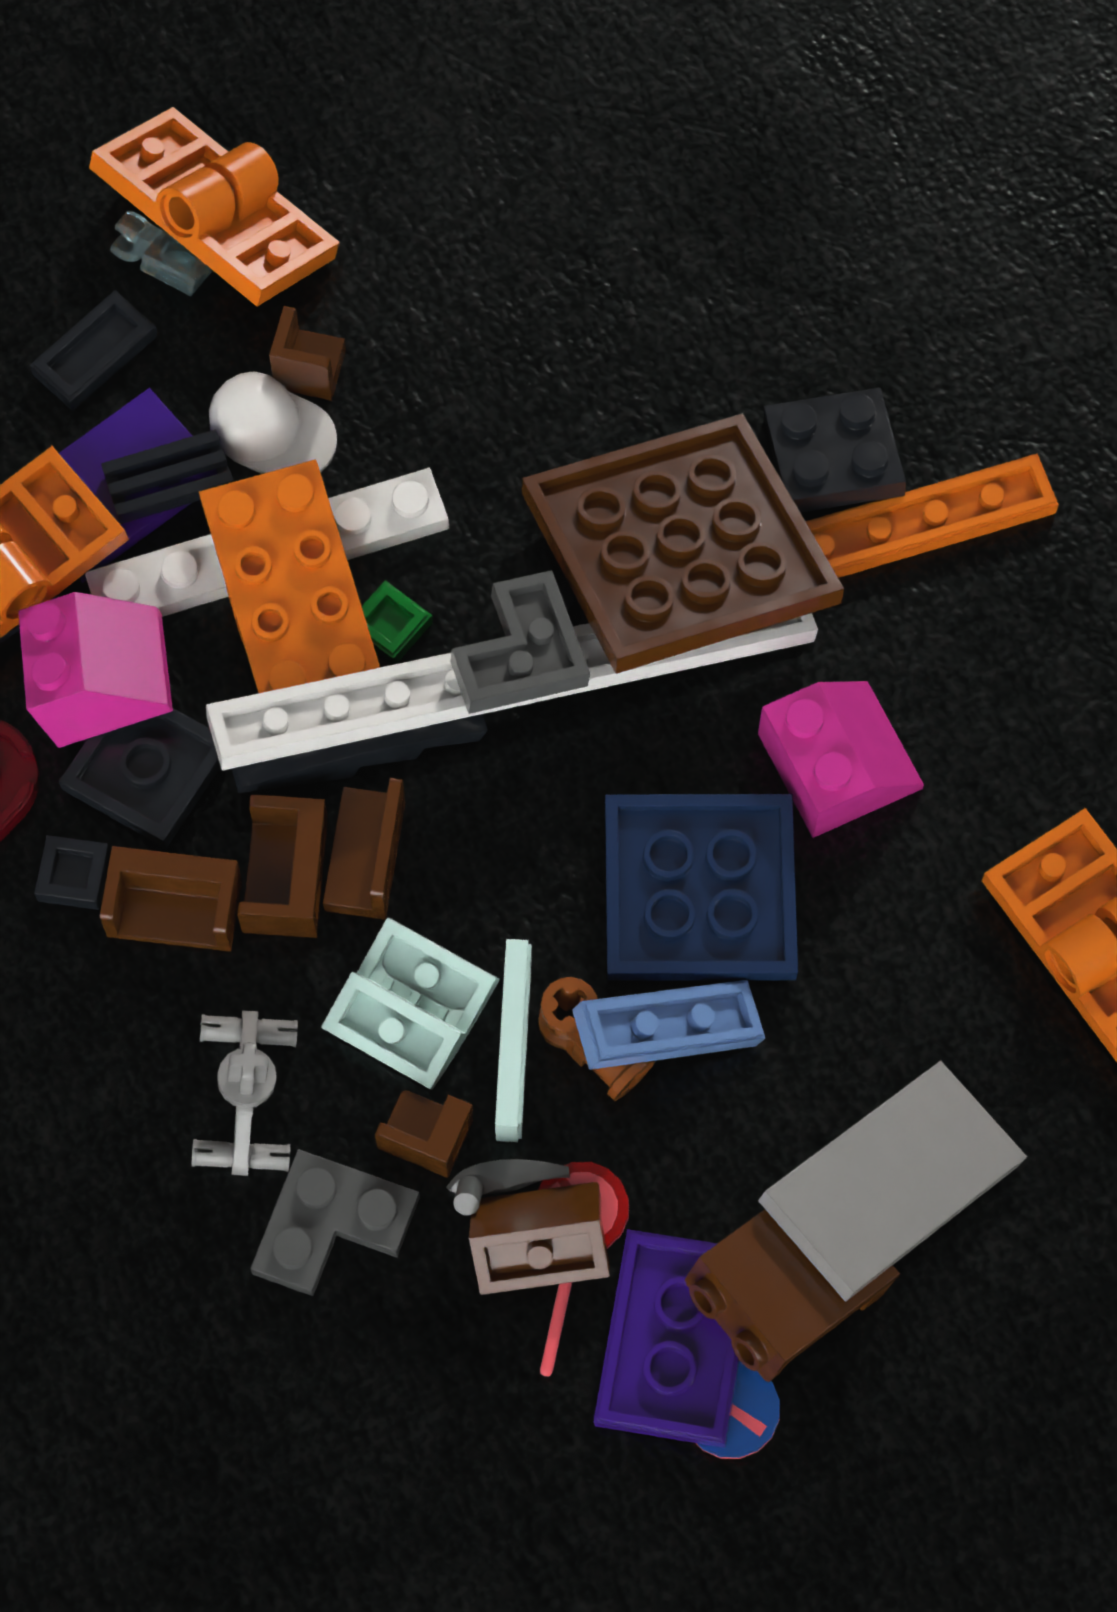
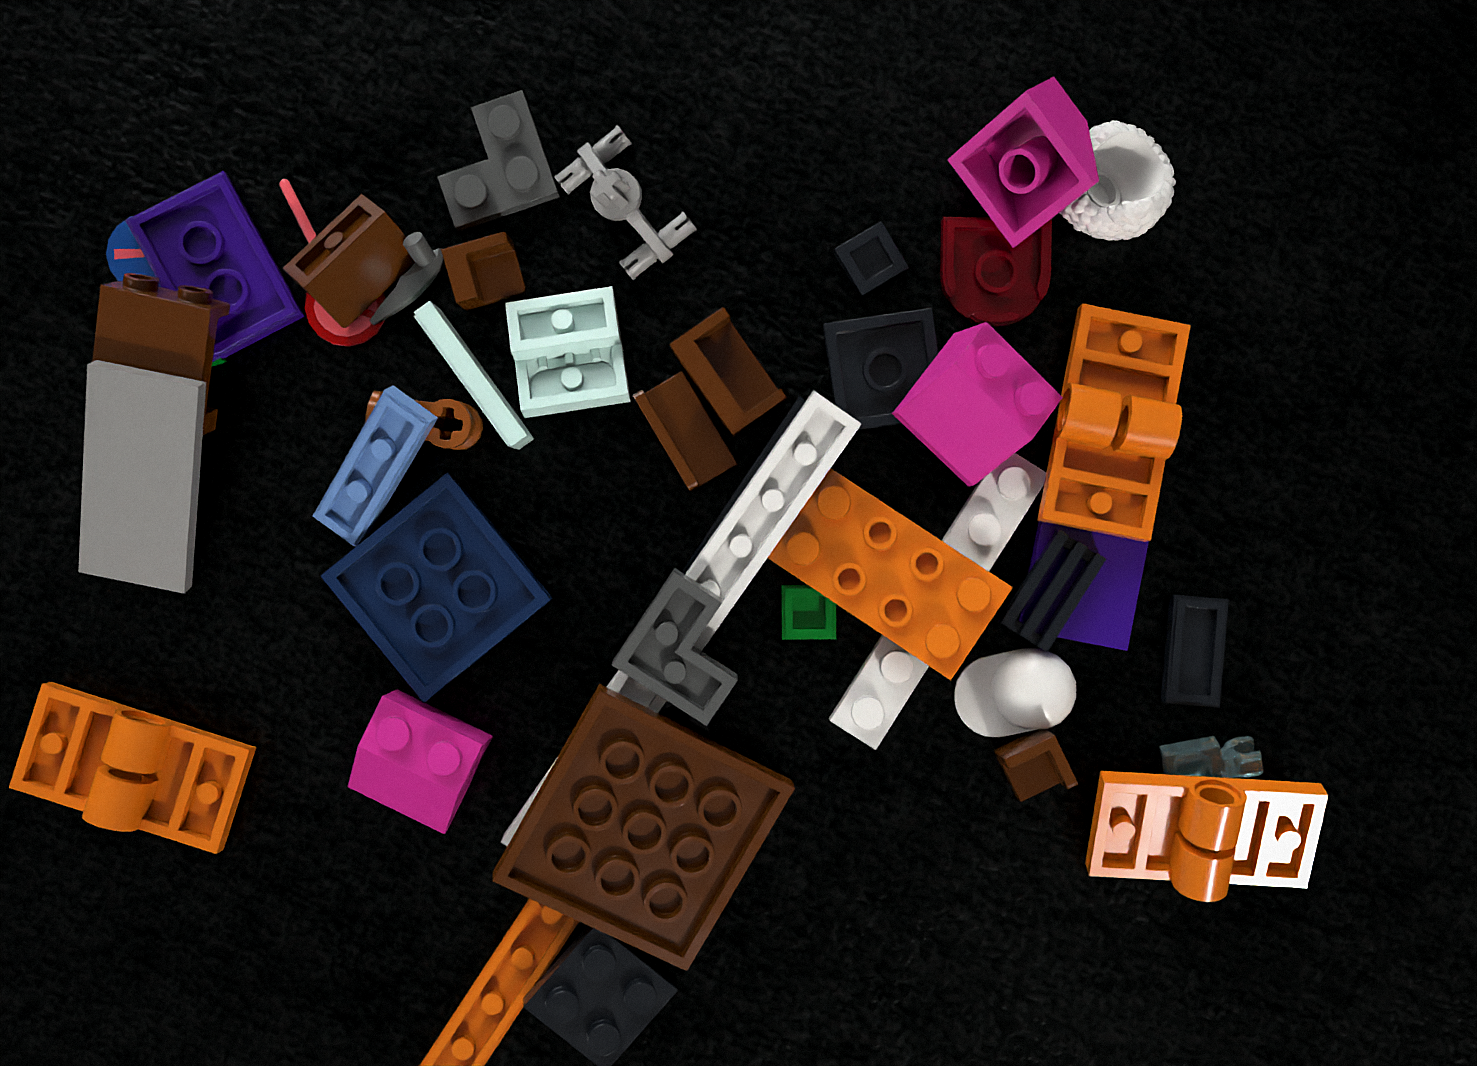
camera: 145 degrees right, 20 degrees up
reddish brown panel [100,846,243,952] -> none

